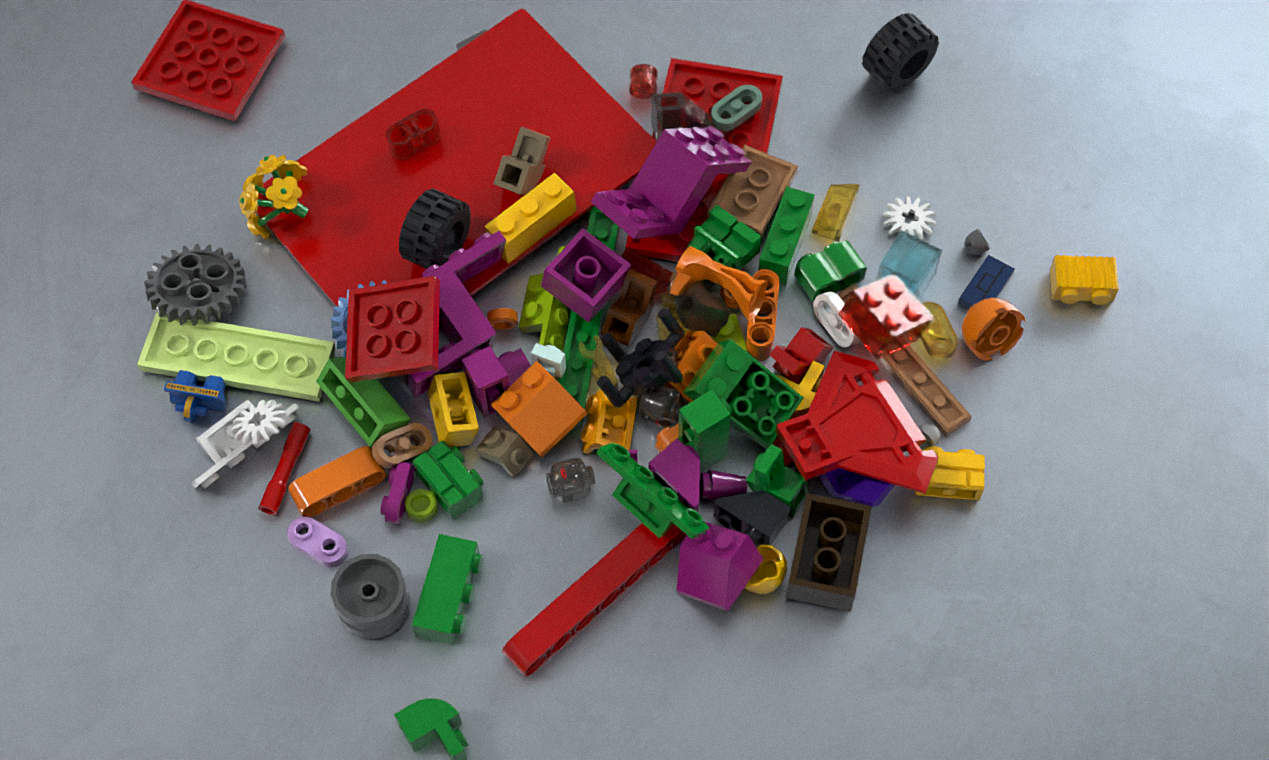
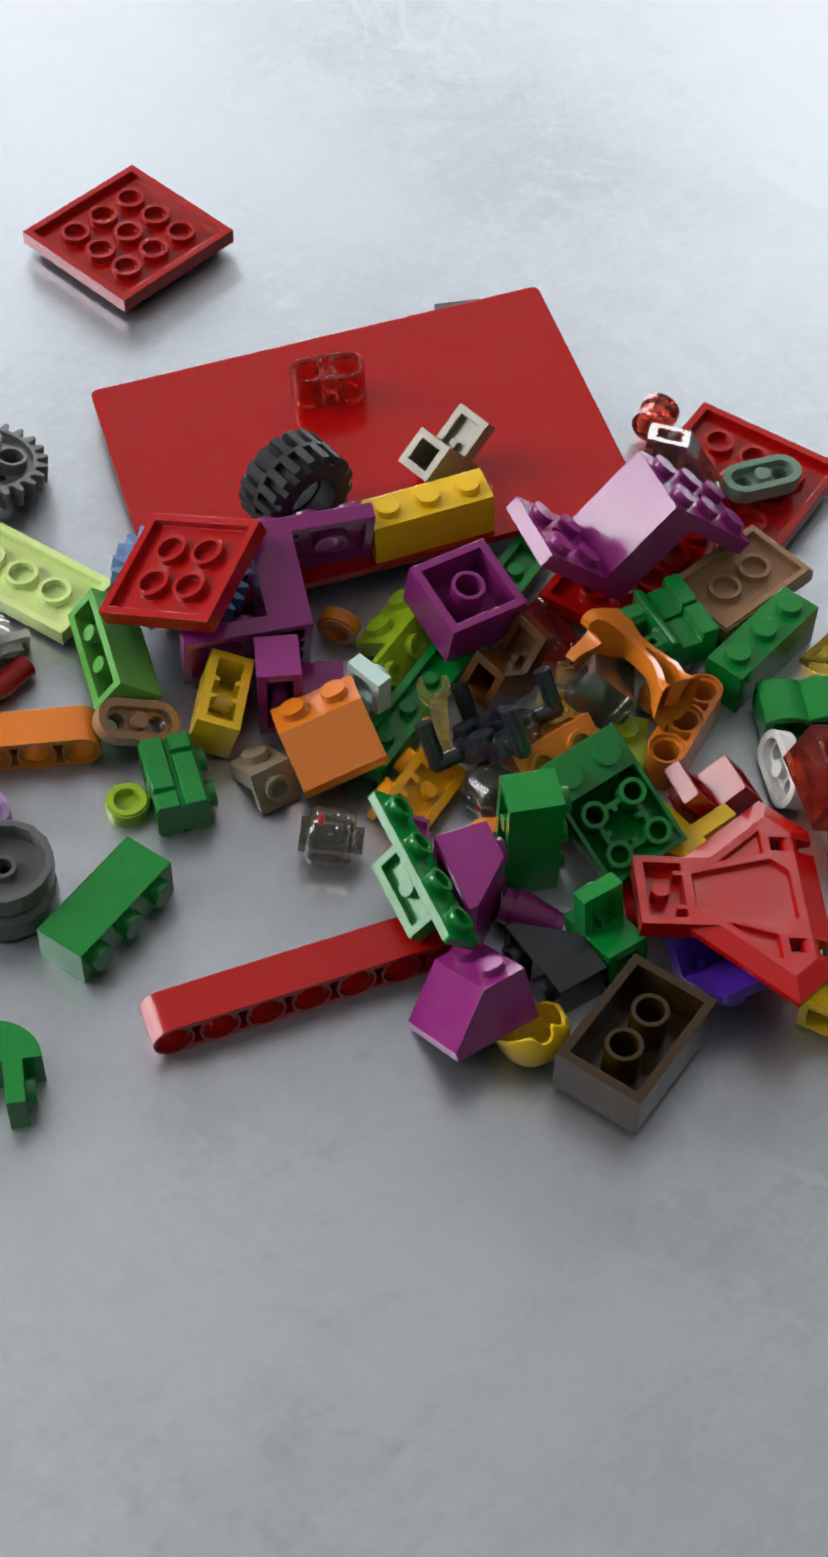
camera: 20 degrees right, 10 degrees down
yellow plant [239,155,309,240] -> none
magenta plate [380,462,415,525] -> none

